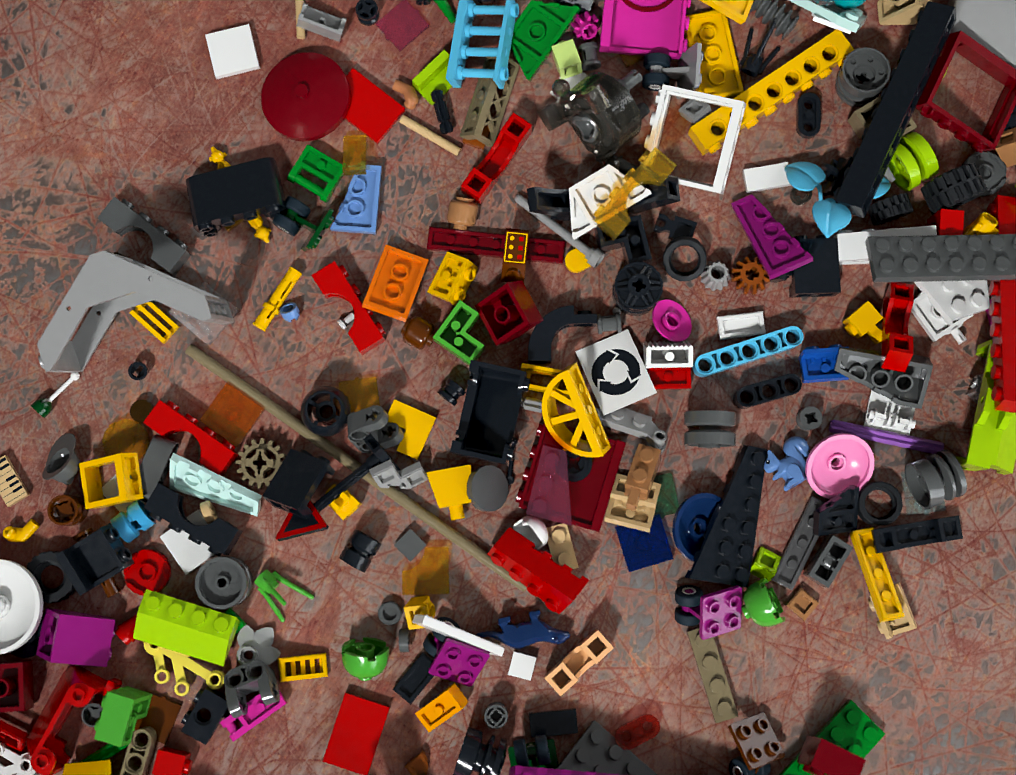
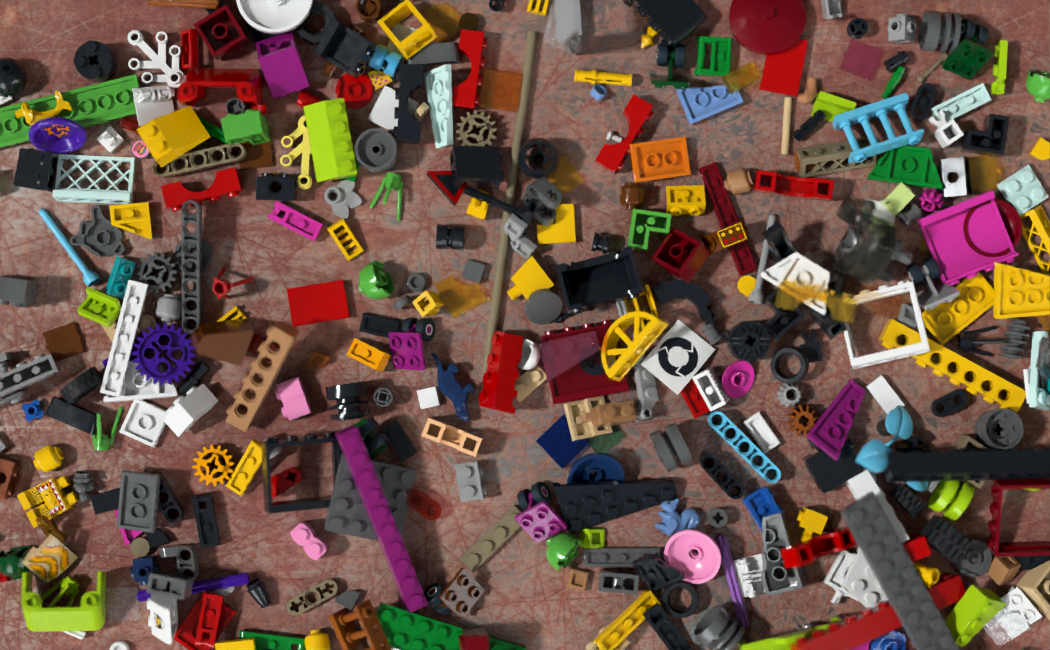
camera: 60 degrees right, 5 degrees up
dark grey piece [224,660,280,718] -> none
white tile [412,614,505,656] -> none
none -> yellow tile [368,71,393,91]
none -> light grey bracket [455,460,487,502]

